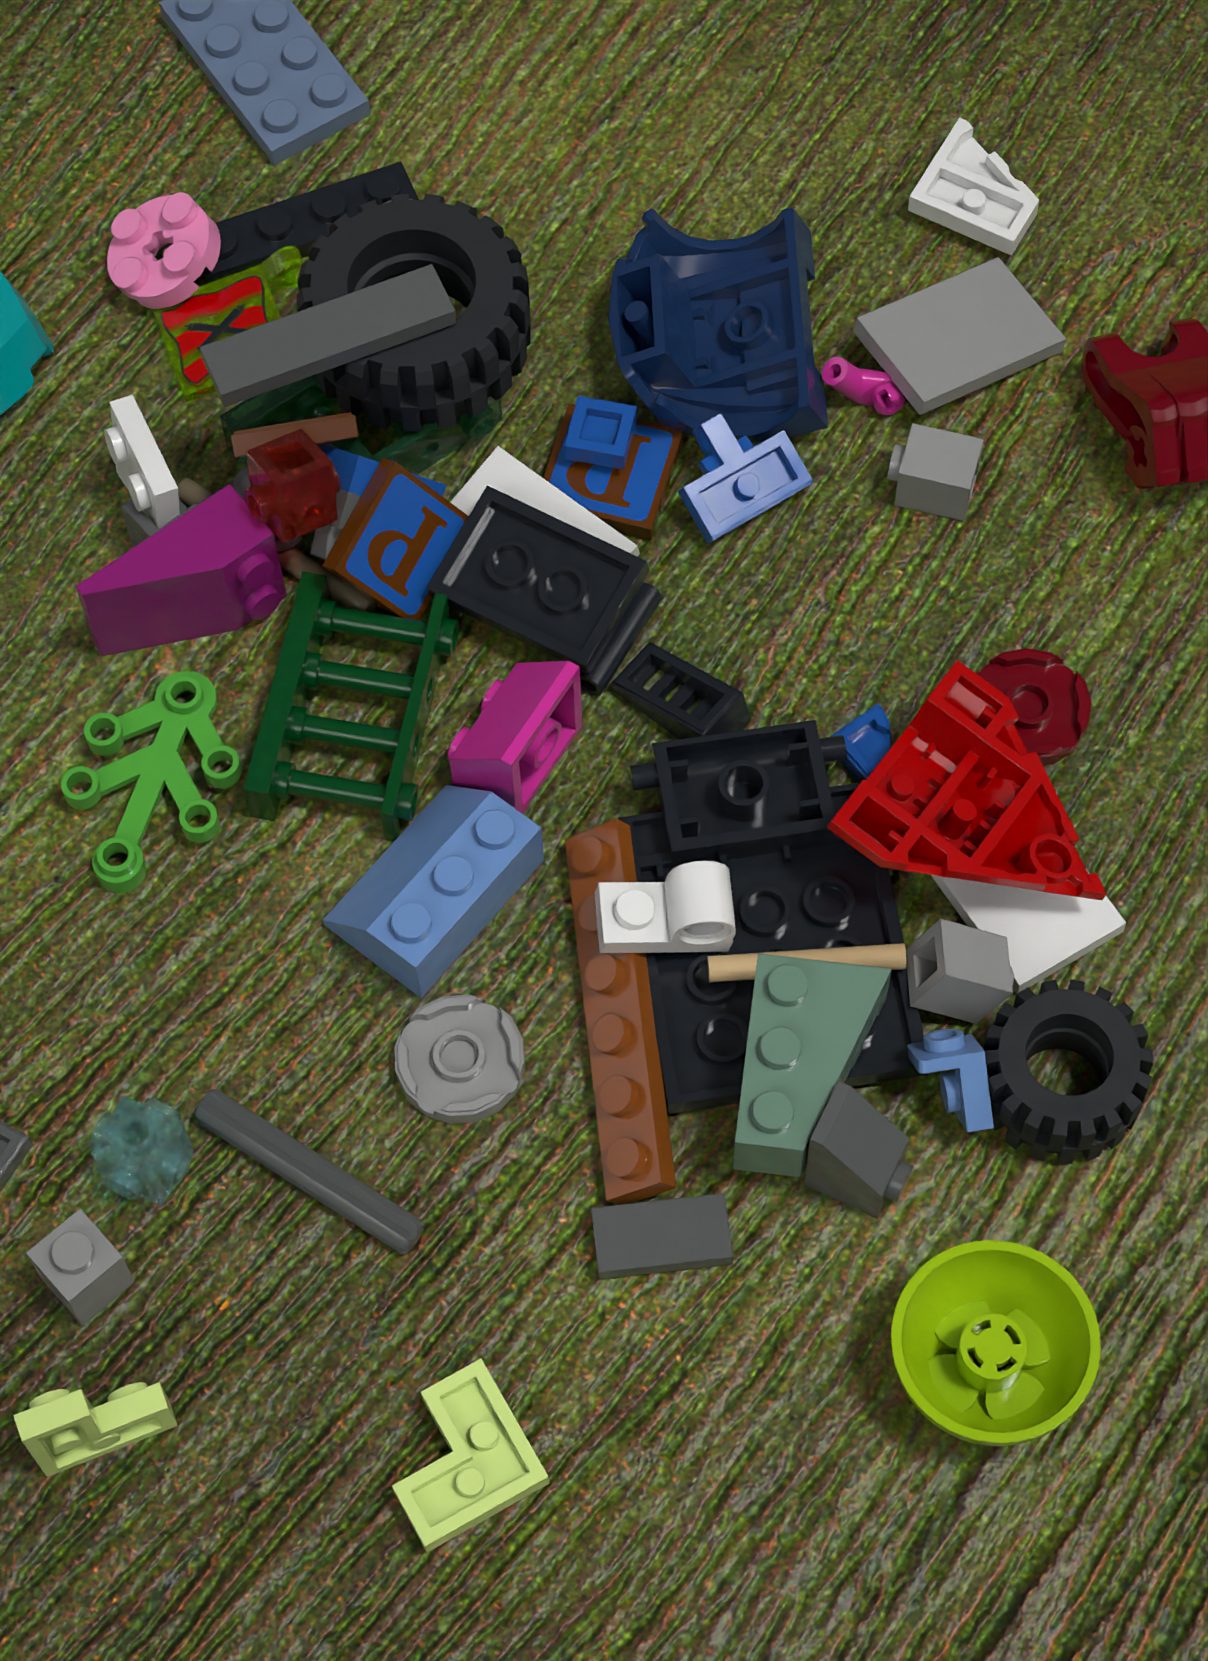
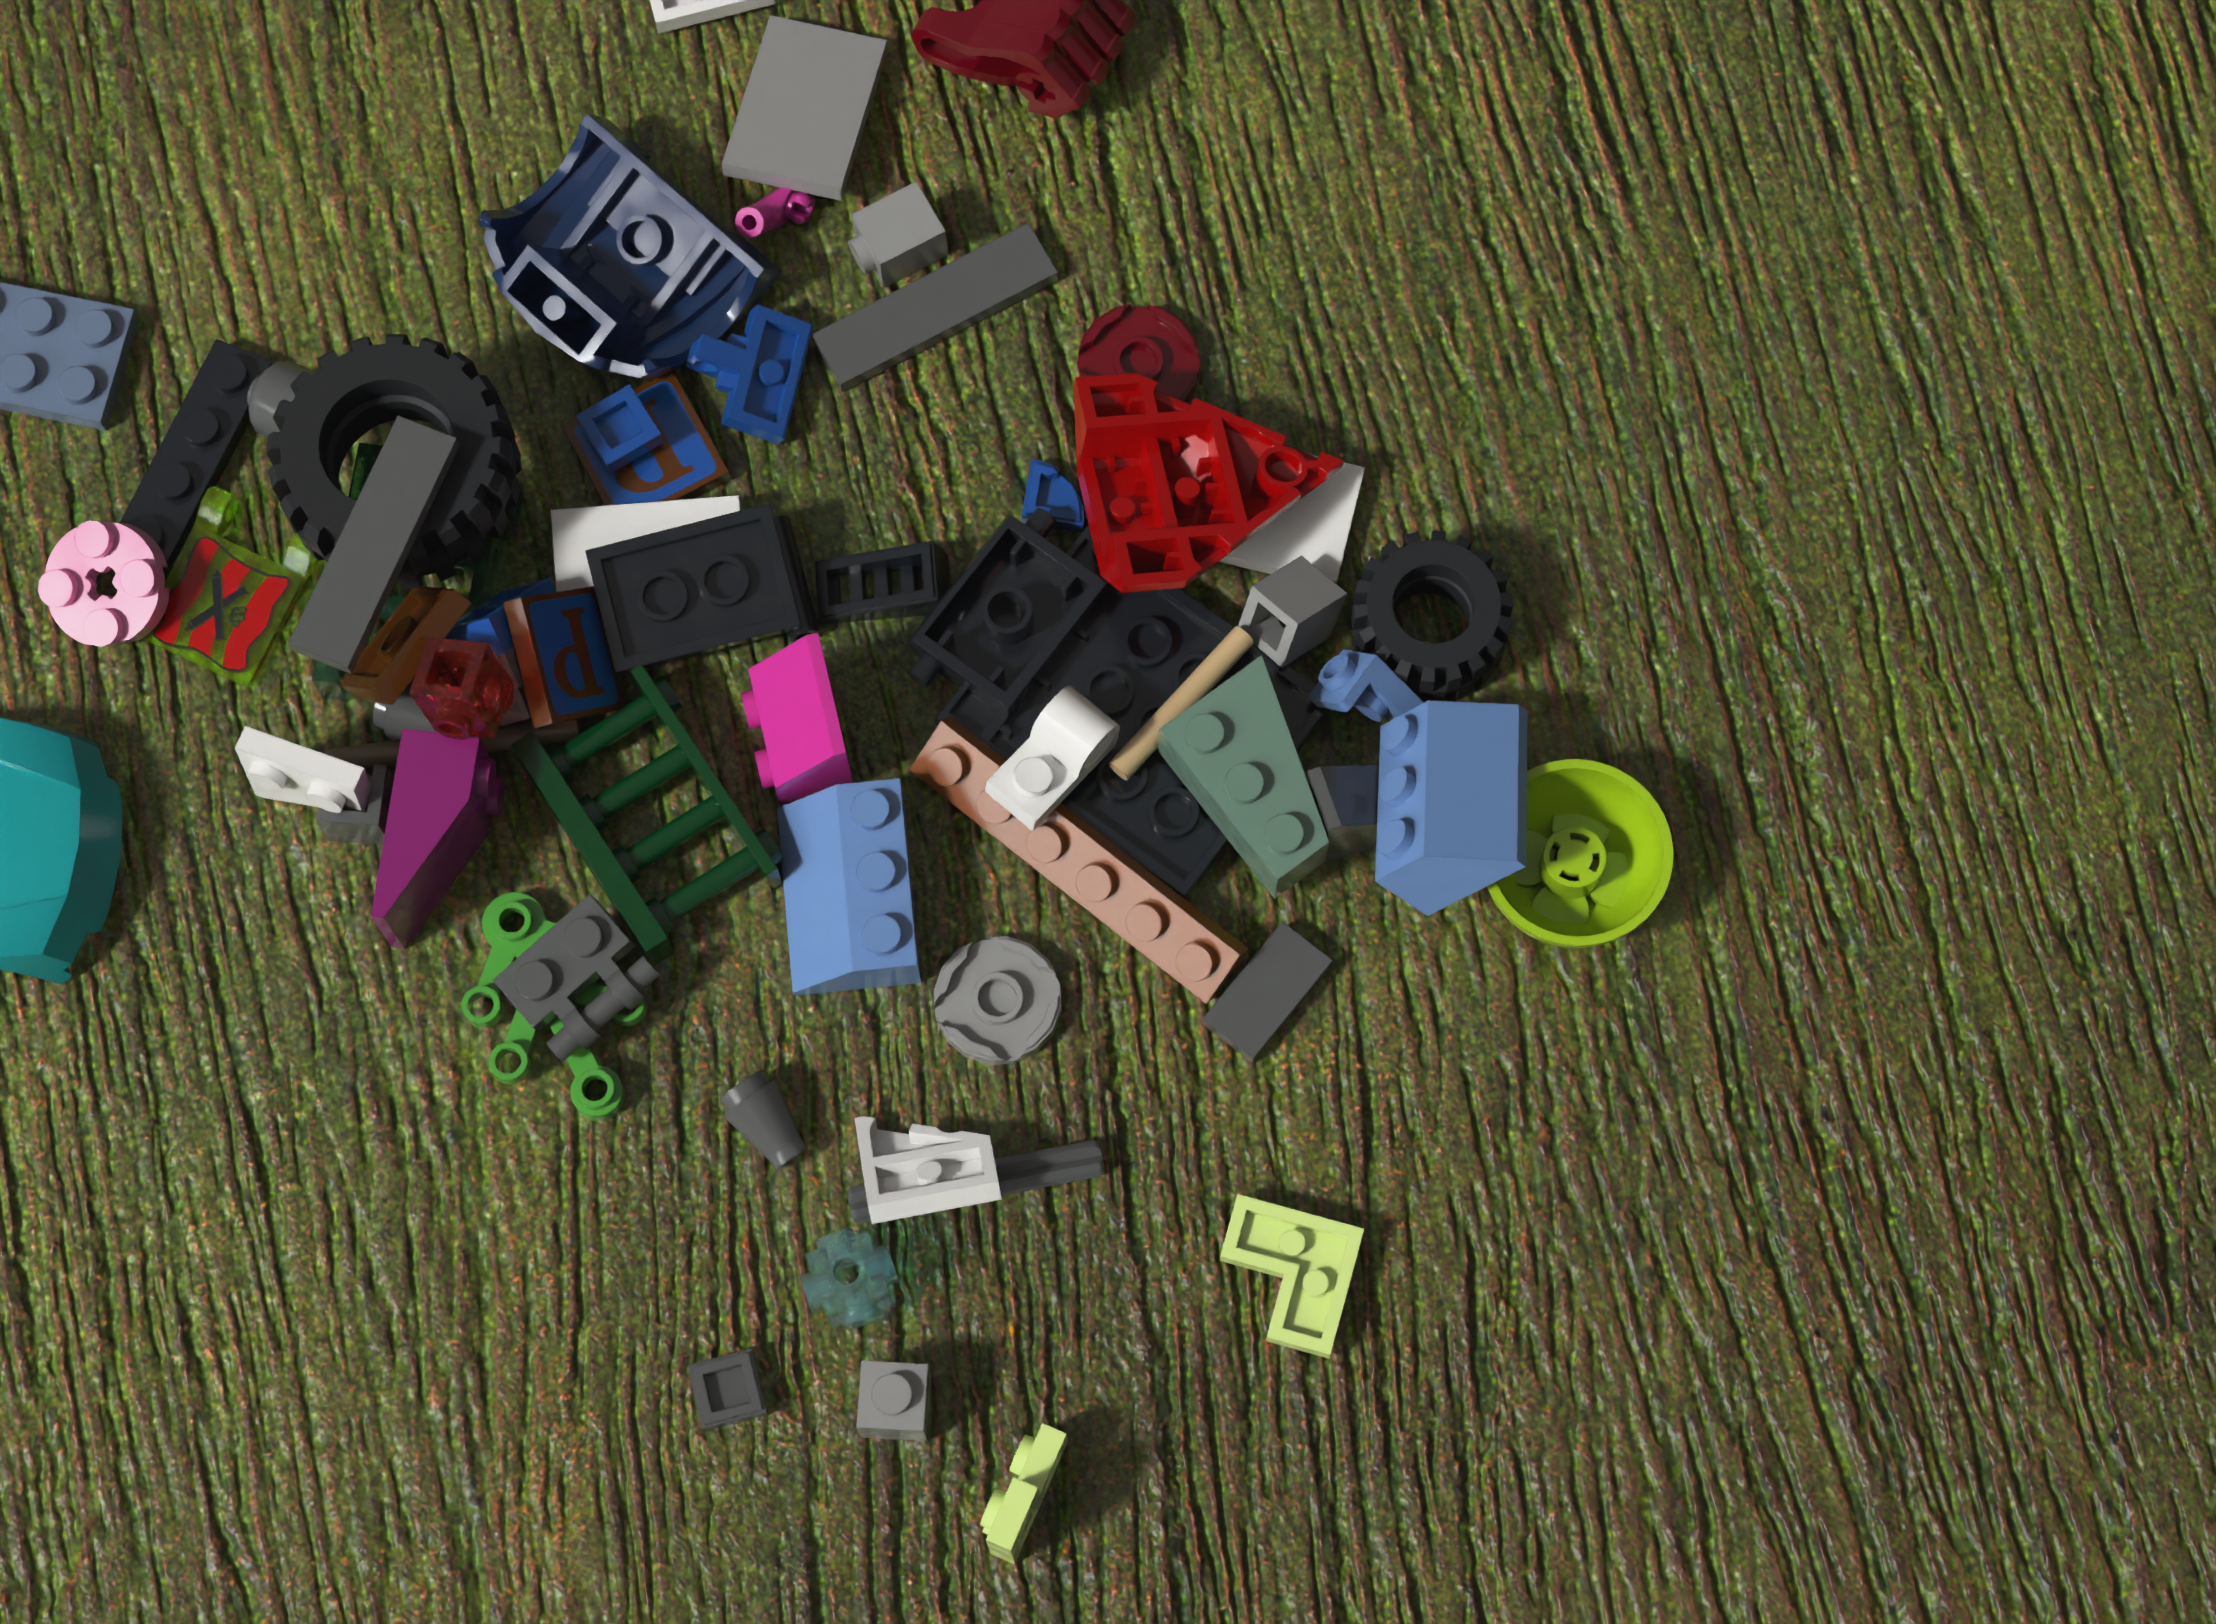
camera: 45 degrees left, 10 degrees up
none -> dark grey plate [493,894,660,1062]
none -> dark grey cone [719,1069,808,1170]
none -> dark grey tile [812,223,1058,392]
none -> white wing [854,1116,1002,1224]
none -> medium blue slope [1375,700,1528,916]

